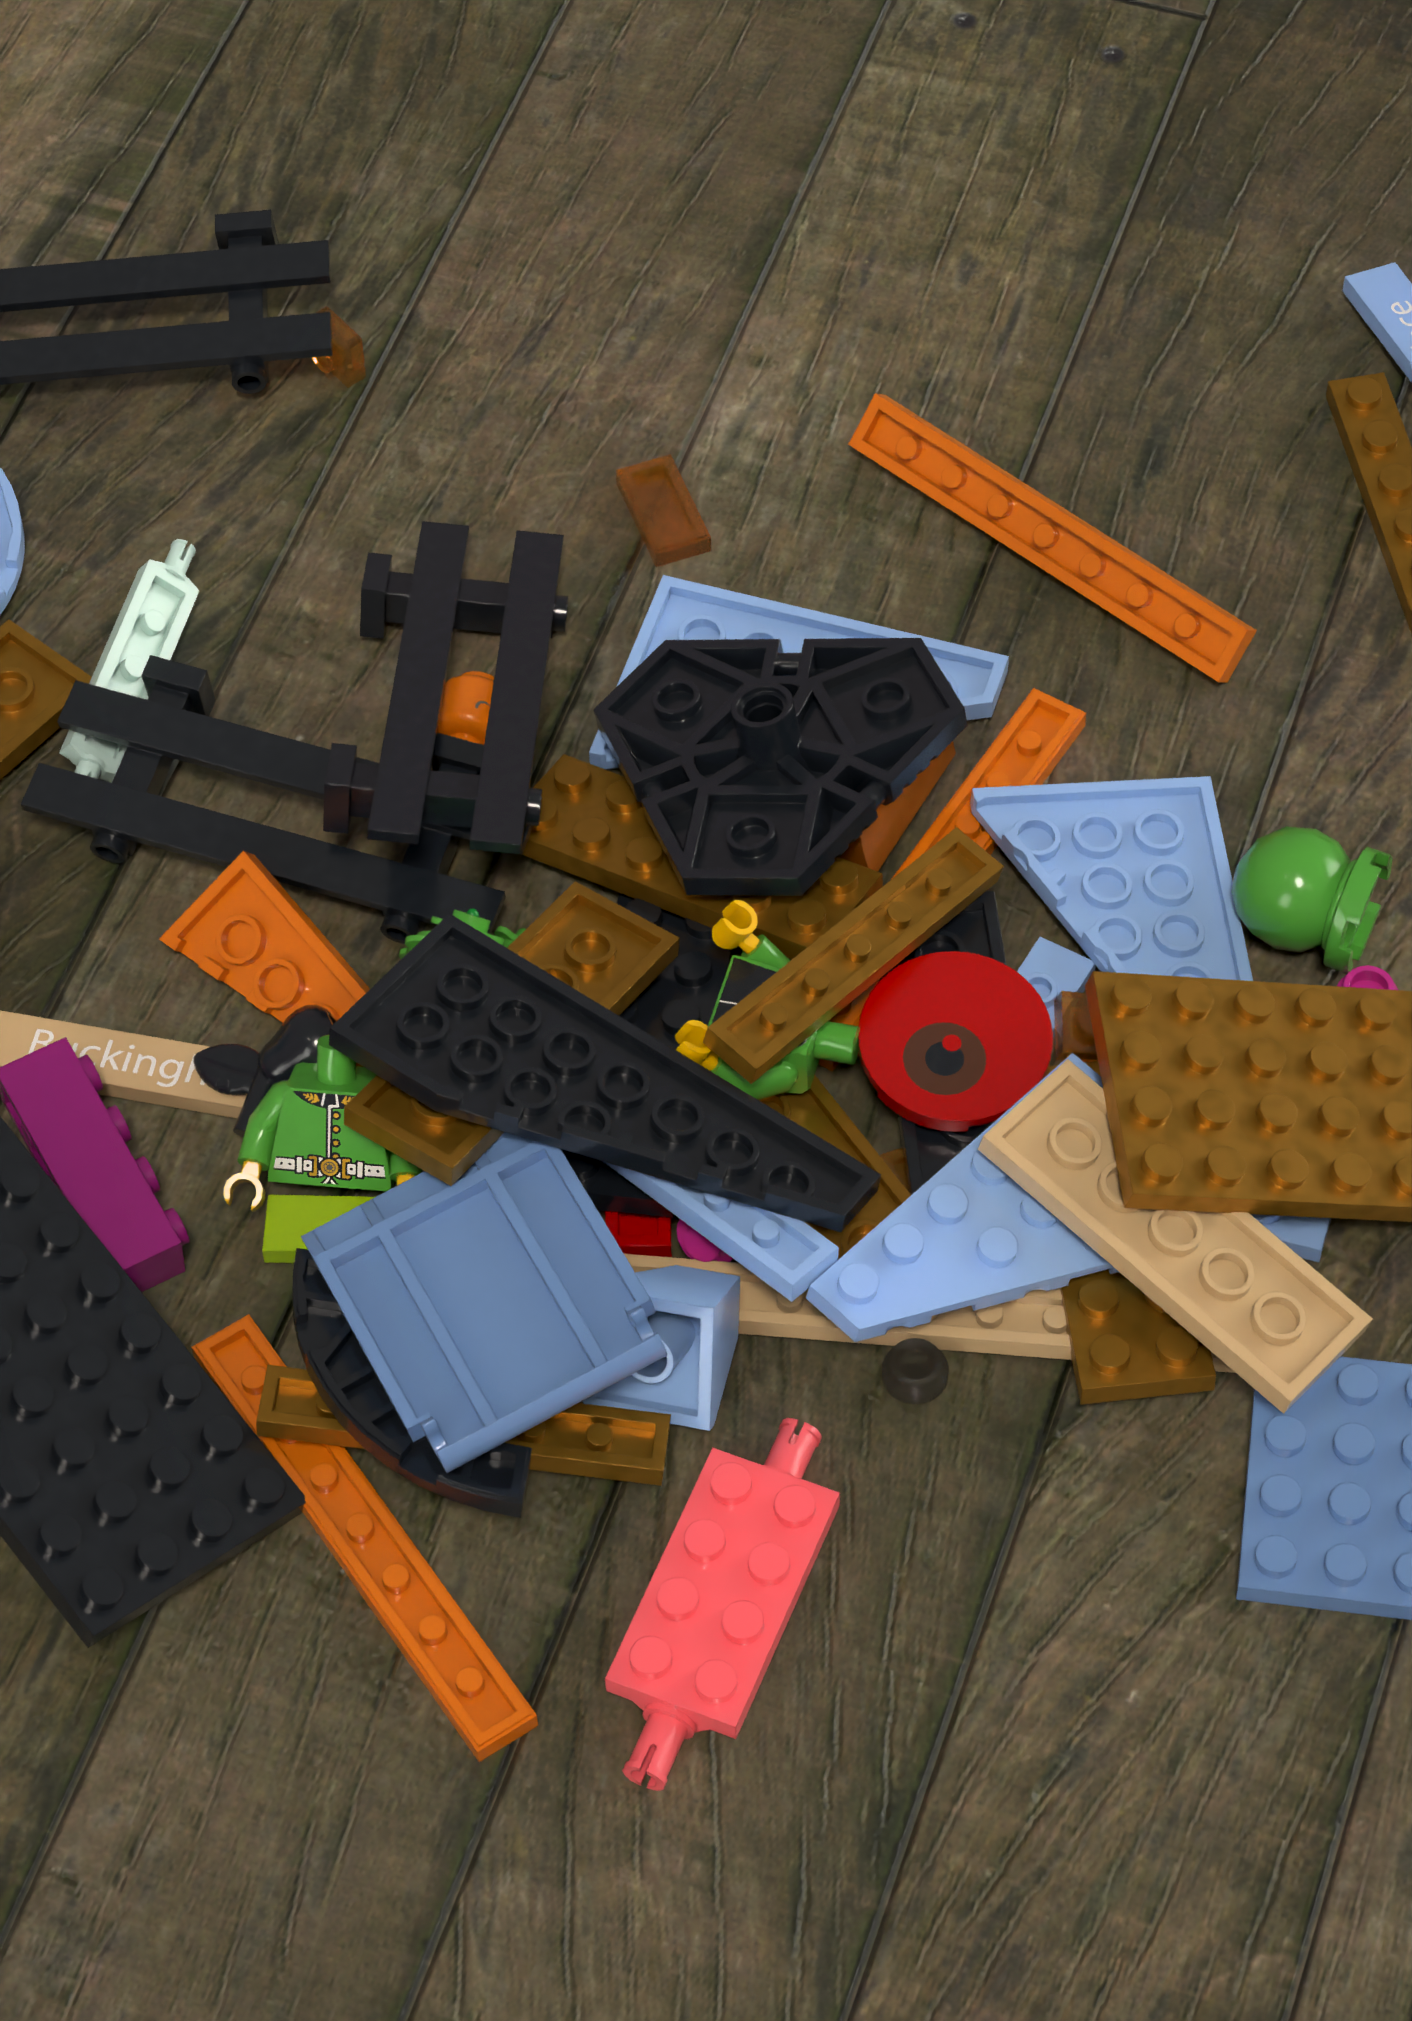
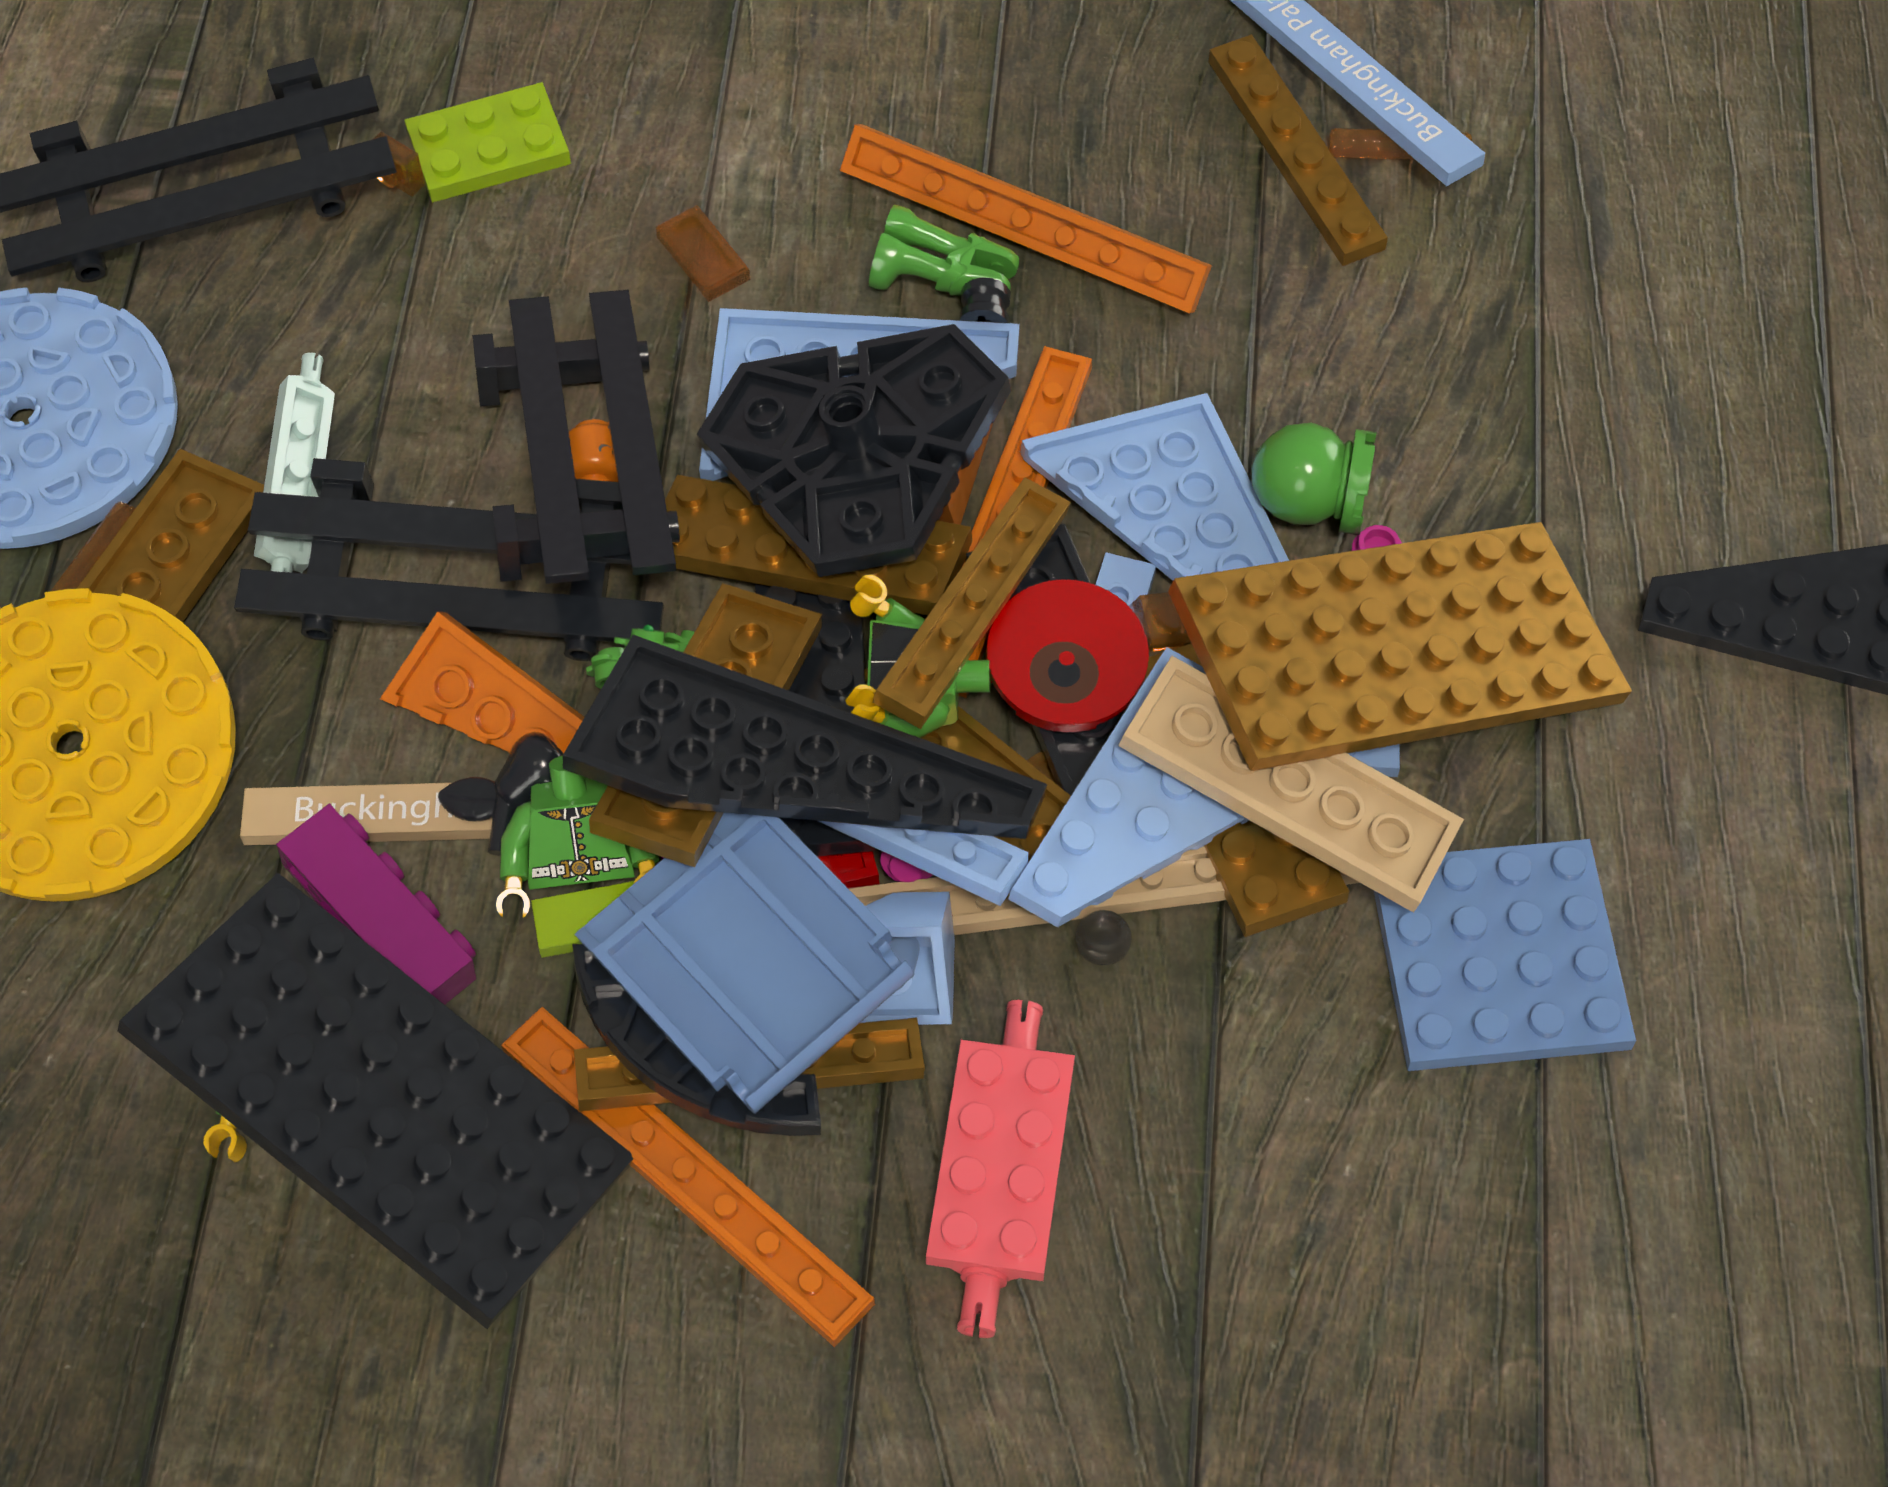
camera: 15 degrees left, 5 degrees up
none -> lime plate [404,82,571,203]
none -> bright green piece [869,204,1019,295]
none -> black wheel [959,278,1011,323]

